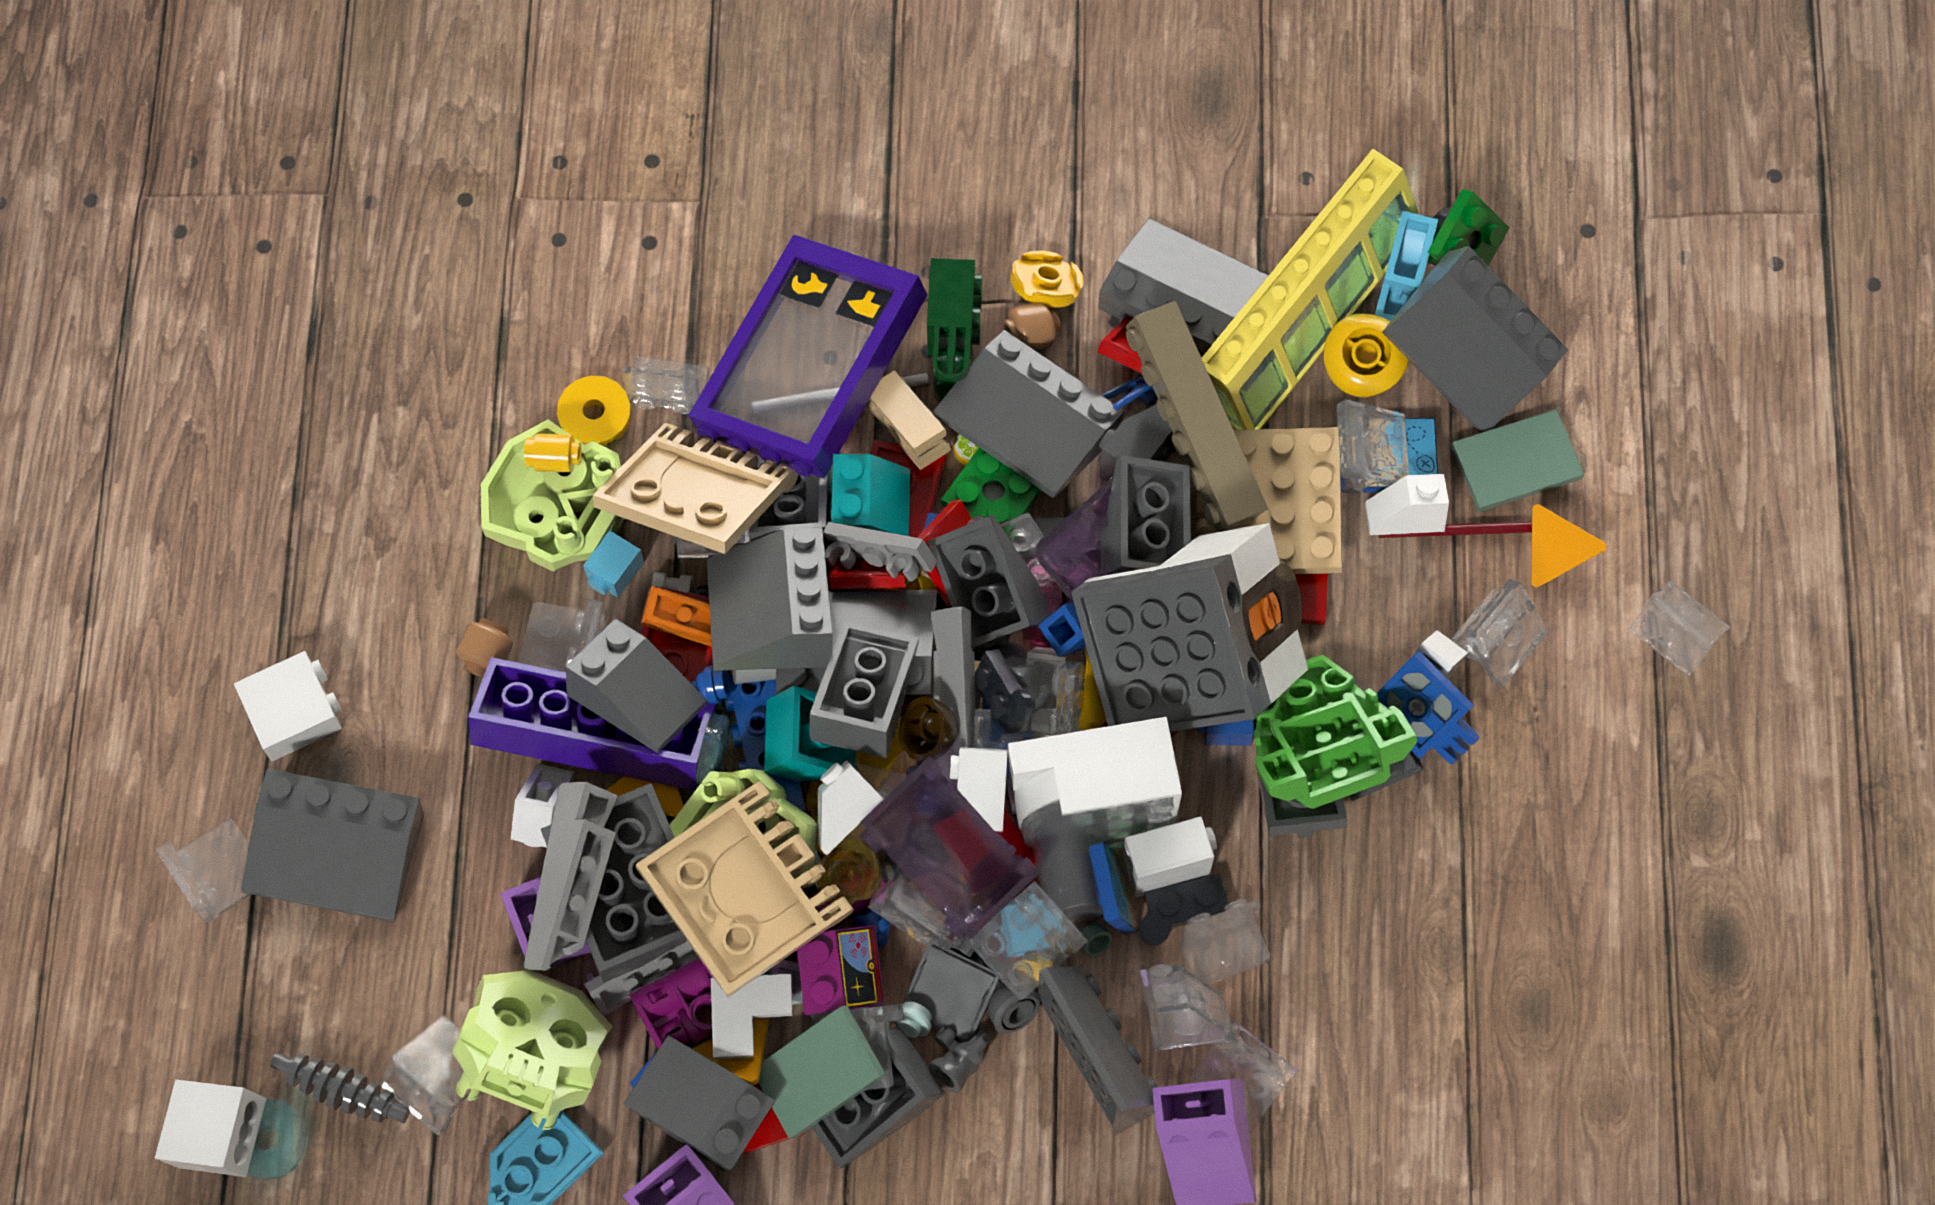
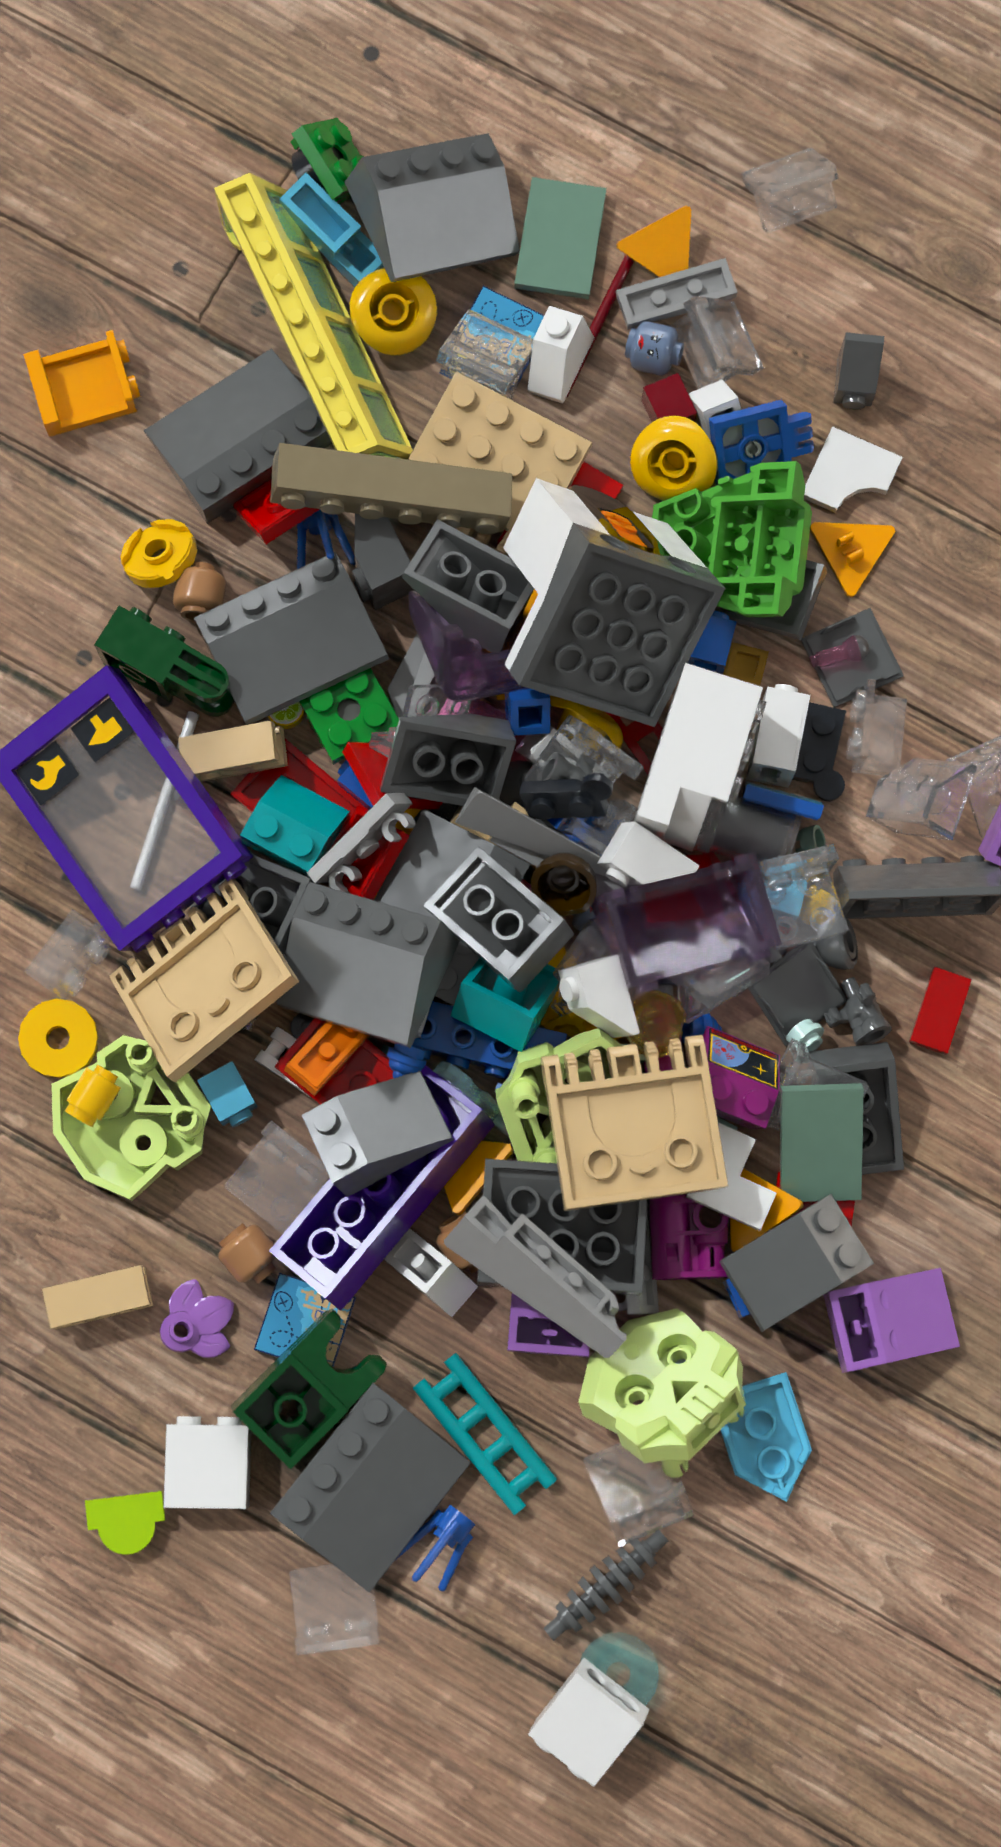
camera: 65 degrees left, 10 degrees up
none -> light orange panel [23,330,141,437]
none -> tan piece [42,1265,154,1330]
none -> lime piece [85,1491,166,1555]
none -> medium lavender plate [160,1279,234,1358]
none -> dark green brick [231,1309,387,1470]
none -> tile [254,1272,356,1367]
none -> blue plant [397,1505,475,1592]
none -> teal bar [412,1353,558,1515]
none -> light grey plate [616,258,737,330]
none -> sand blue head [625,321,684,376]
none -> yellow hat [630,416,717,501]
none -> dark red brick [641,373,697,422]
none -> blue brick [687,611,737,675]
none -> pearl gold tile [723,642,769,686]
none -> dark grey piece [801,608,904,708]
none -> white tile [804,427,902,513]
none -> clear pink piece [809,635,869,667]
none -> light orange piece [810,522,895,597]
none -> dark grey slope [833,332,885,410]
none -> red tile [909,966,972,1055]

